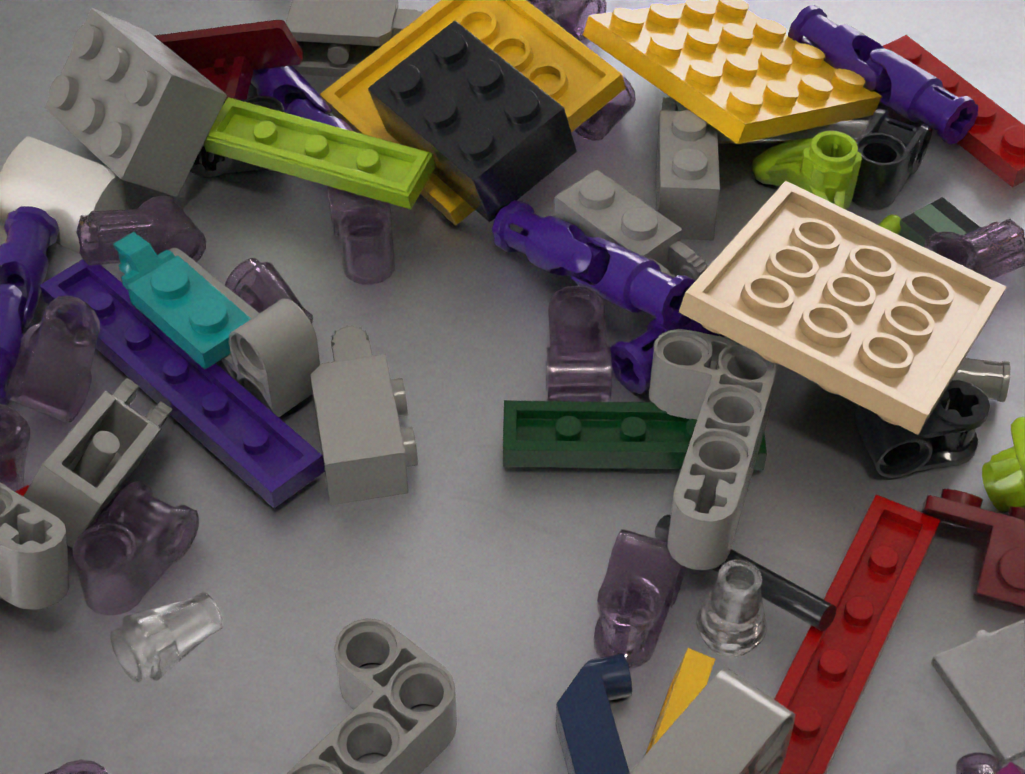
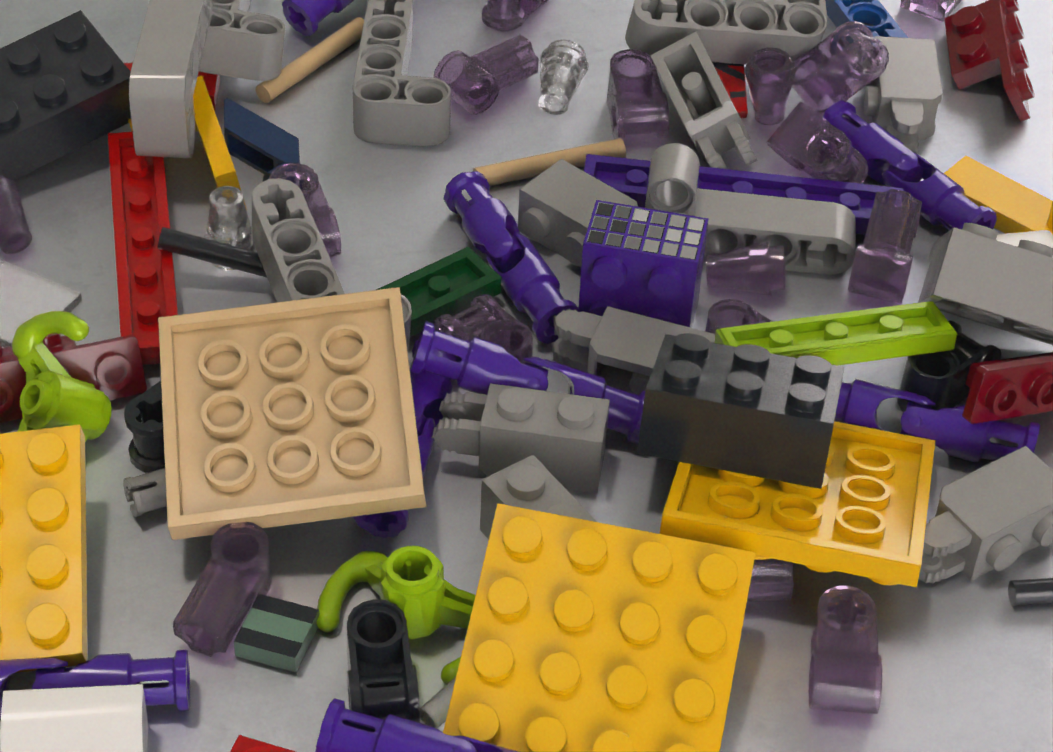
camera: 140 degrees right, 5 degrees down
teal hinge [113,232,251,369] -> none
none -> clear purple piece [433,34,539,115]
none -> dark purple piece [443,171,580,344]
none -> tan bar [473,138,626,186]
none -> light grey hinge [552,306,715,395]
none -> dark purple brick [578,200,709,328]

